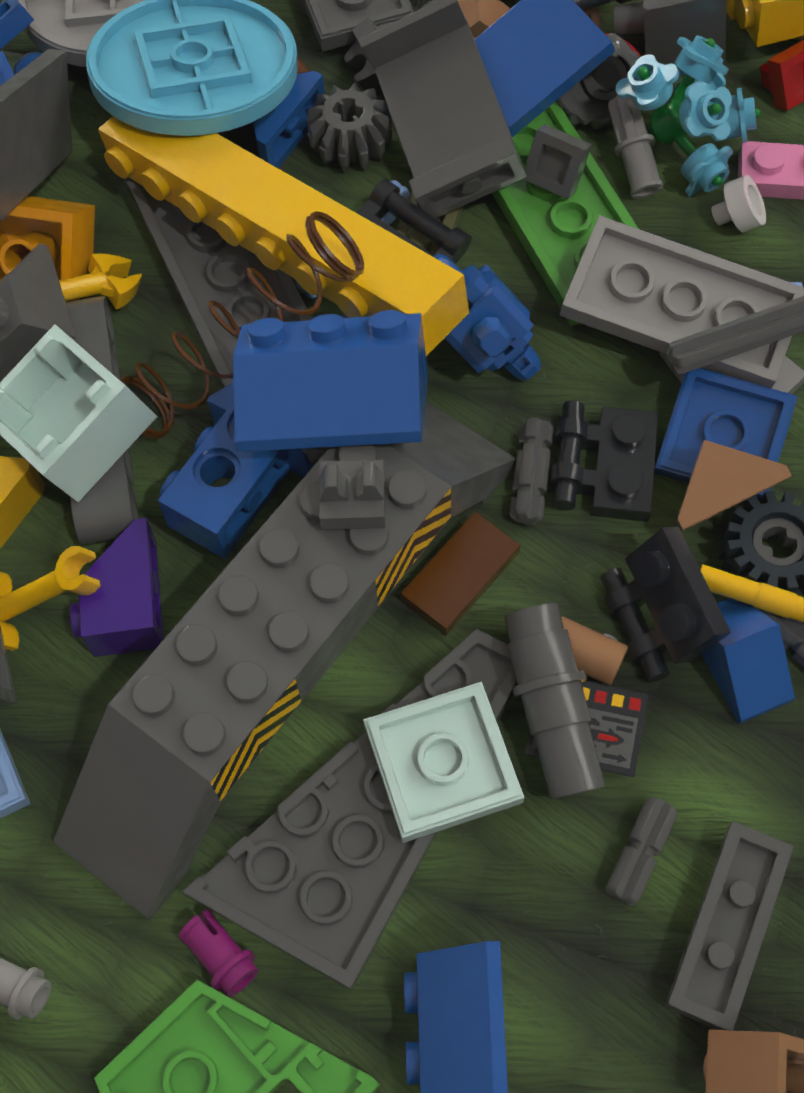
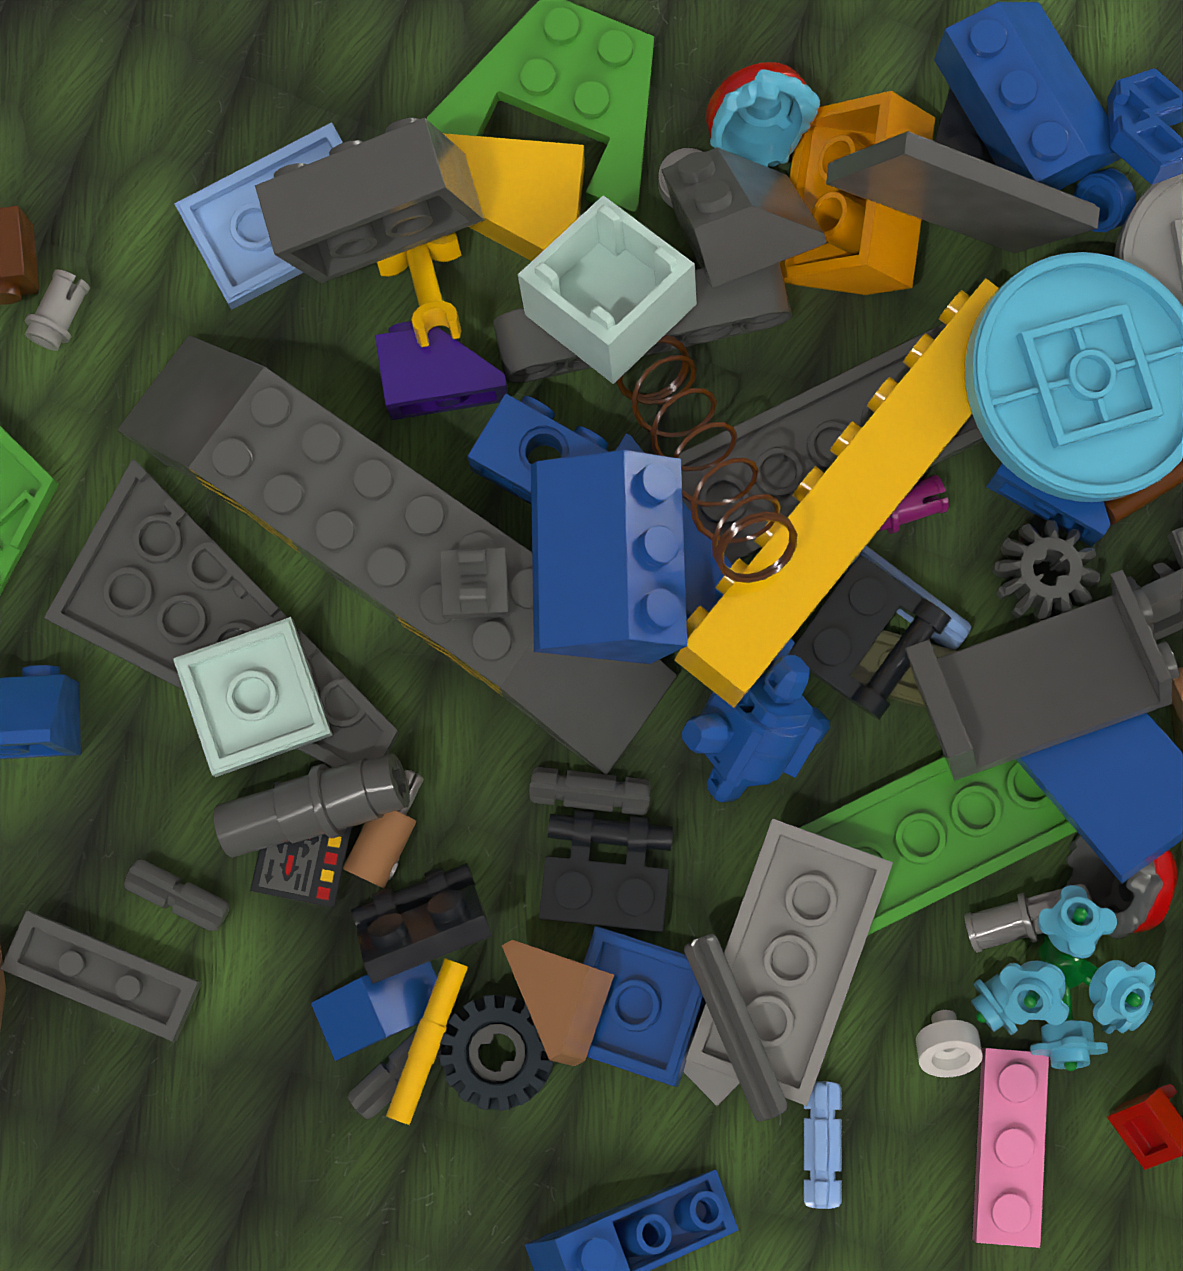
camera: 90 degrees right, 15 degrees up
yellow bar [59,253,142,309] -> none
magenta pin [178,909,259,997] -> none
reddish brown tile [401,512,520,635] -> none
dark grey tile [523,124,592,199] -> none

